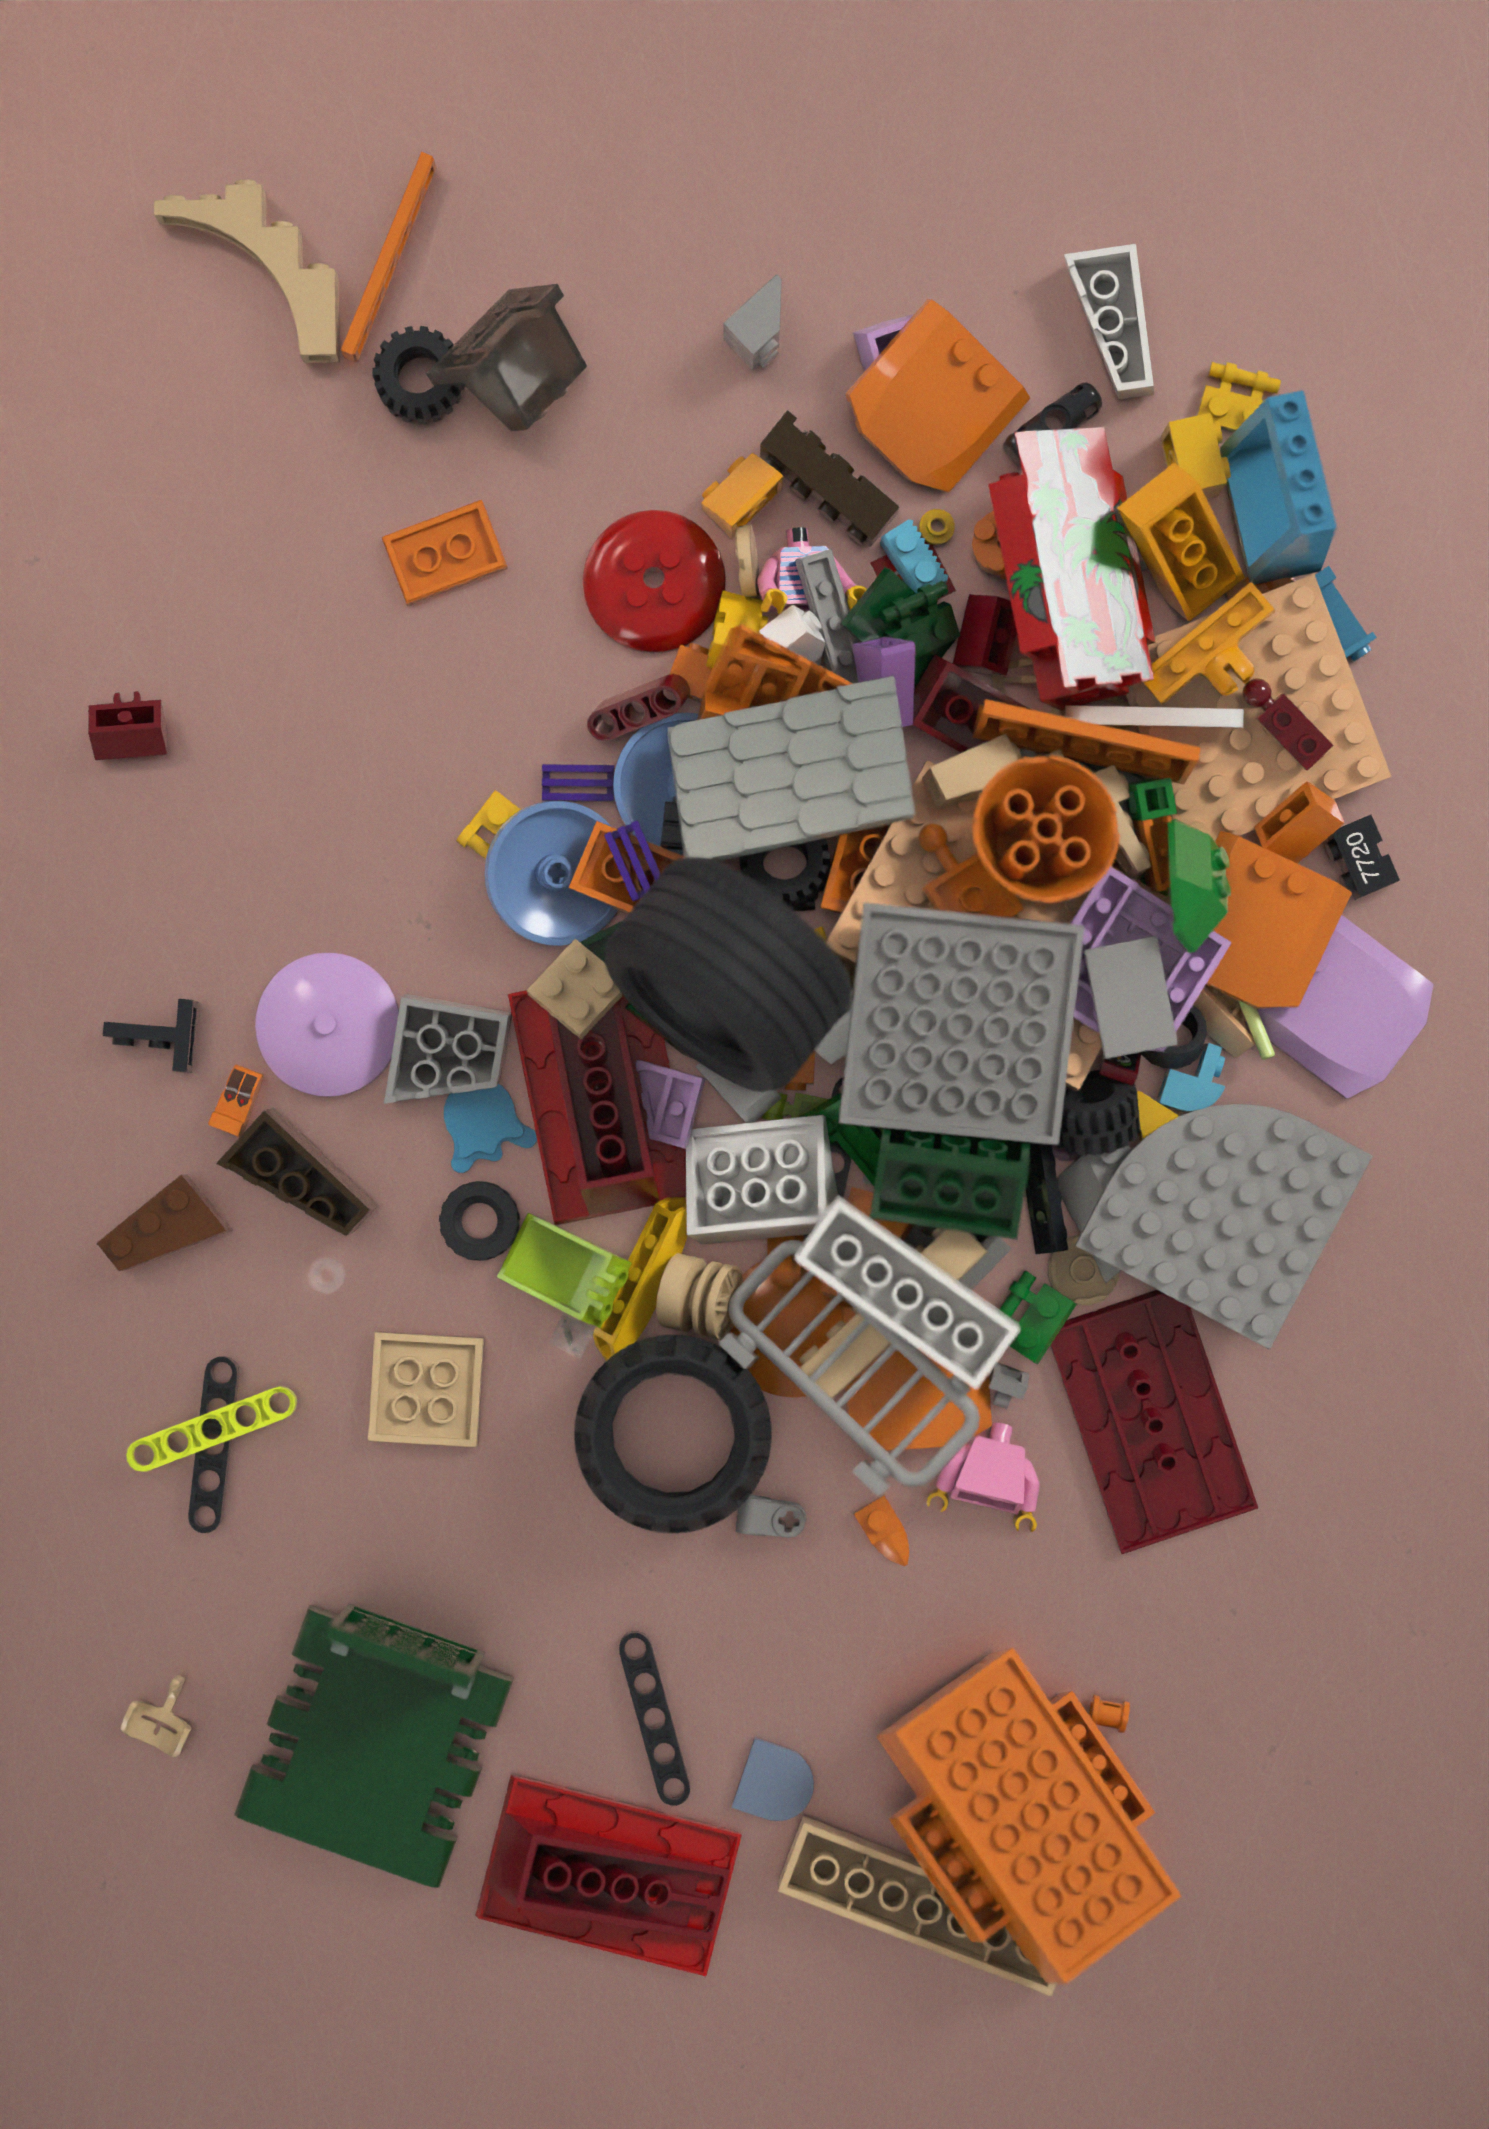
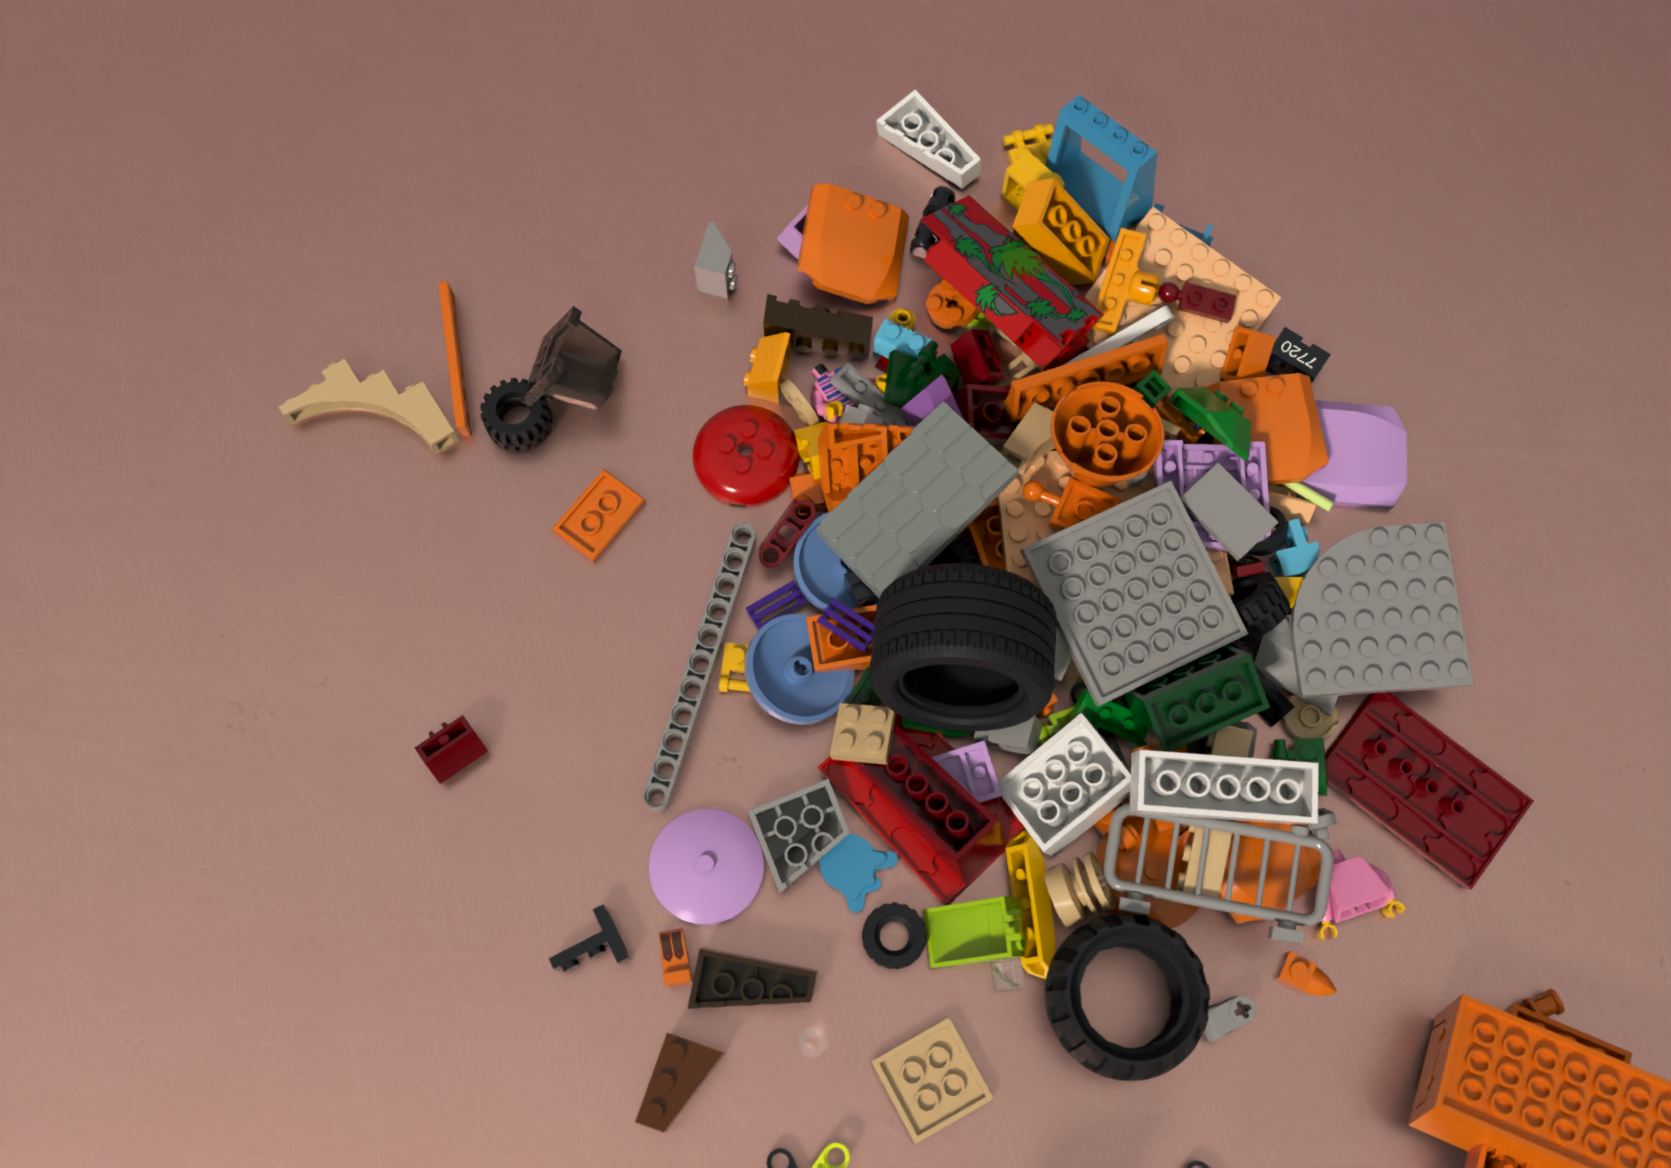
camera: 30 degrees left, 15 degrees down
none -> light grey beam [643,522,757,813]

